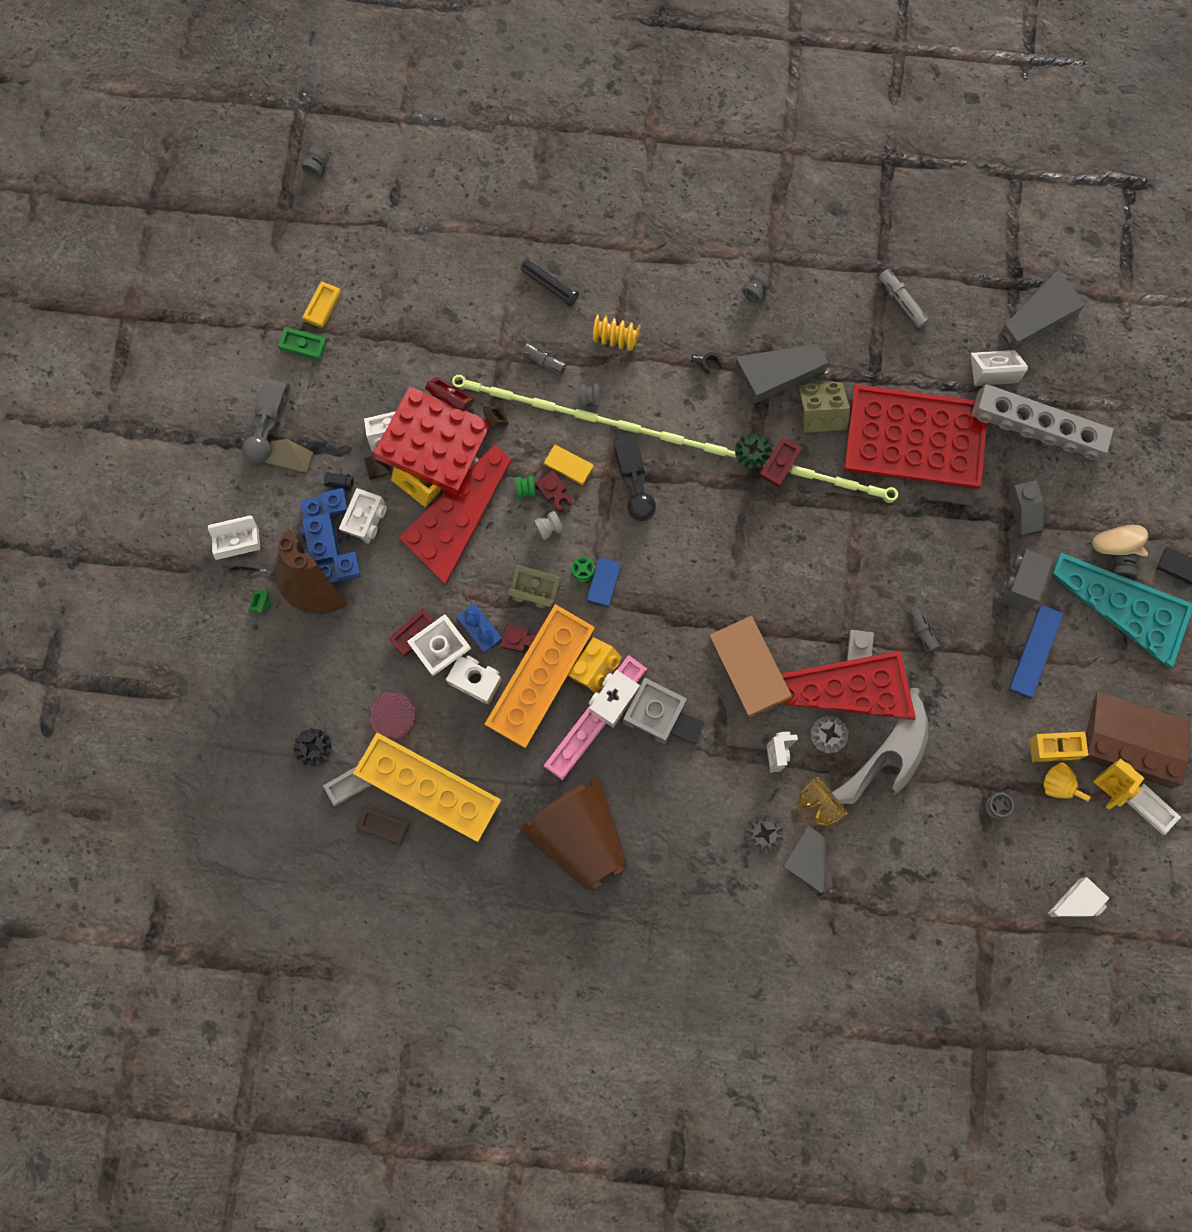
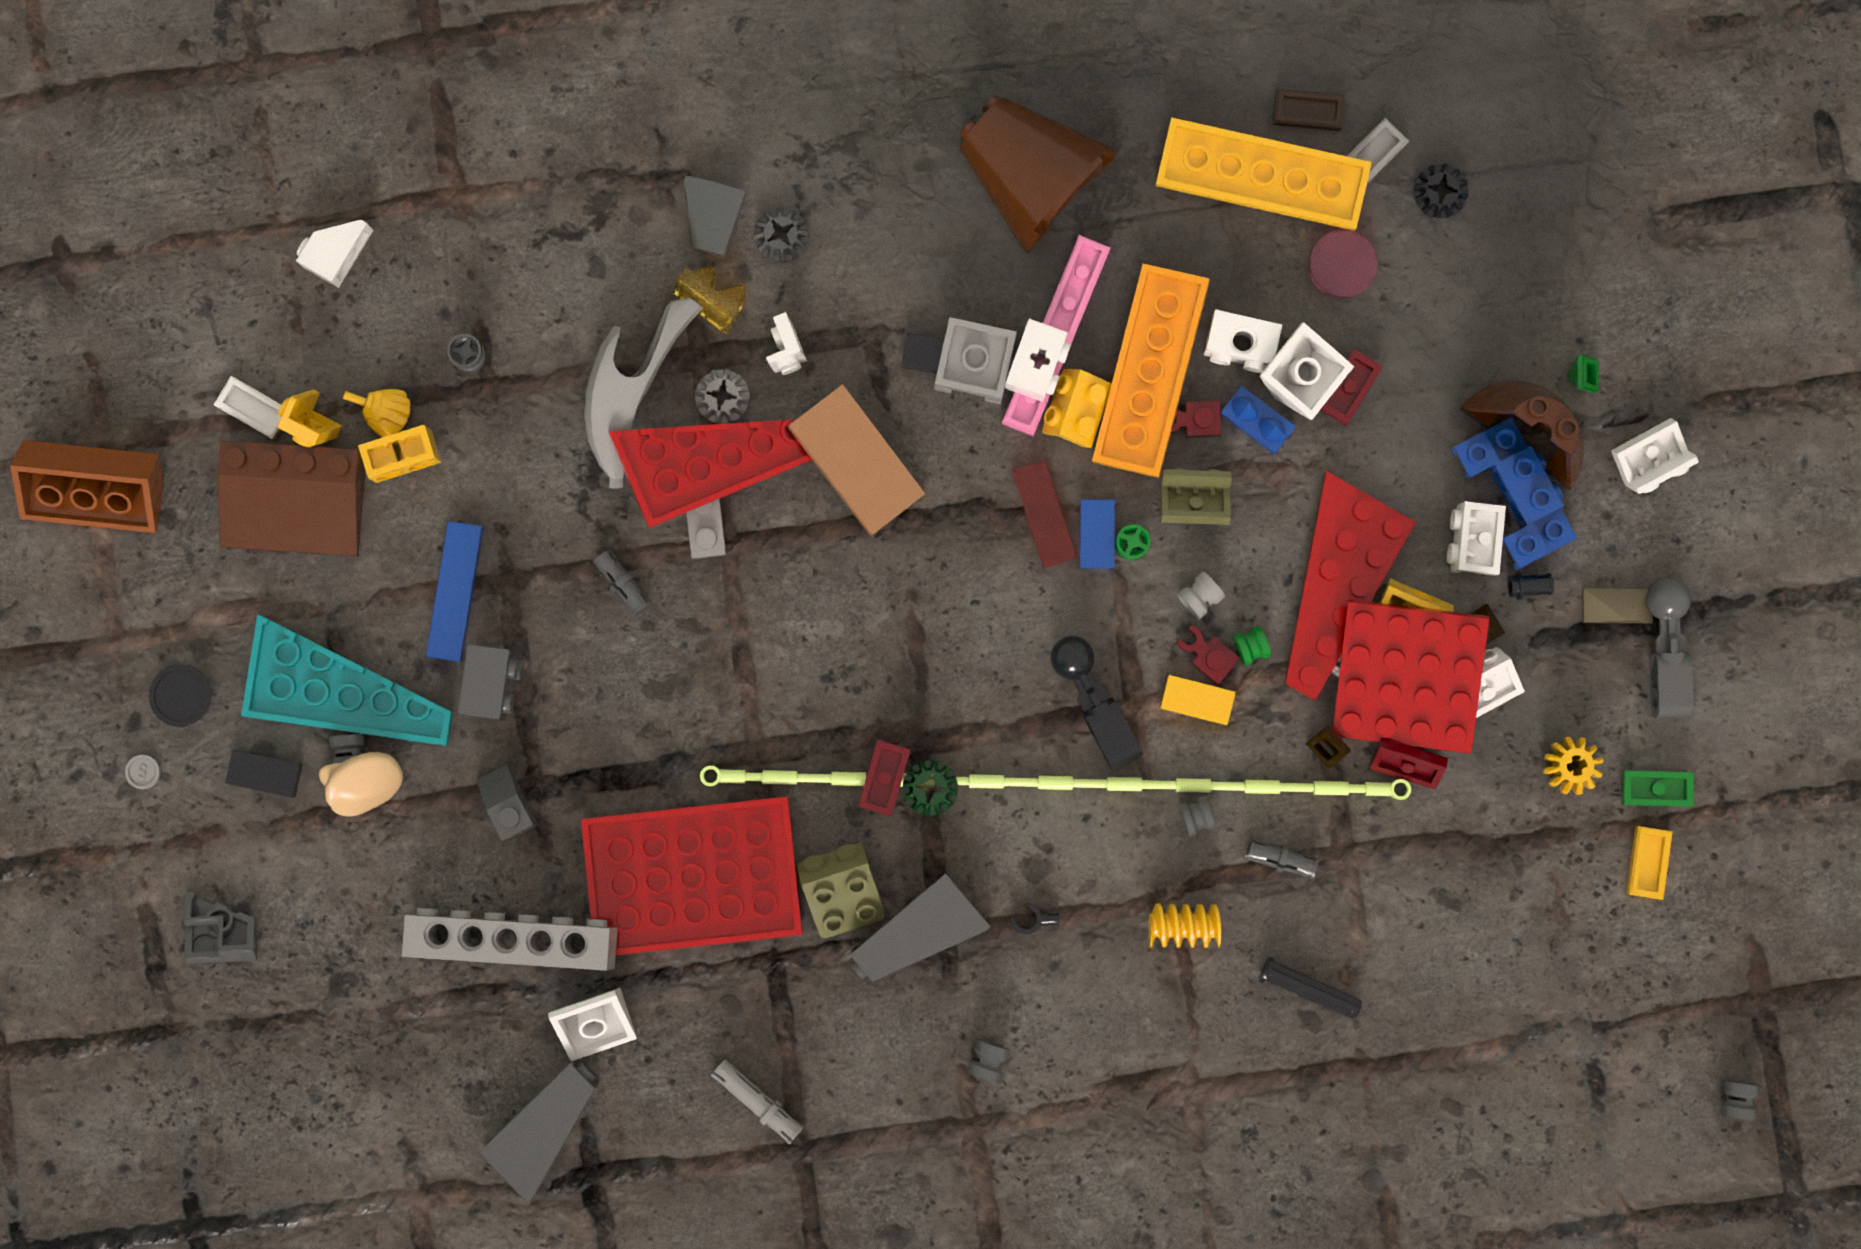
camera: 160 degrees right, 10 degrees up
none -> clear red tile [1012,460,1076,569]
none -> yellow gear [1543,737,1603,795]

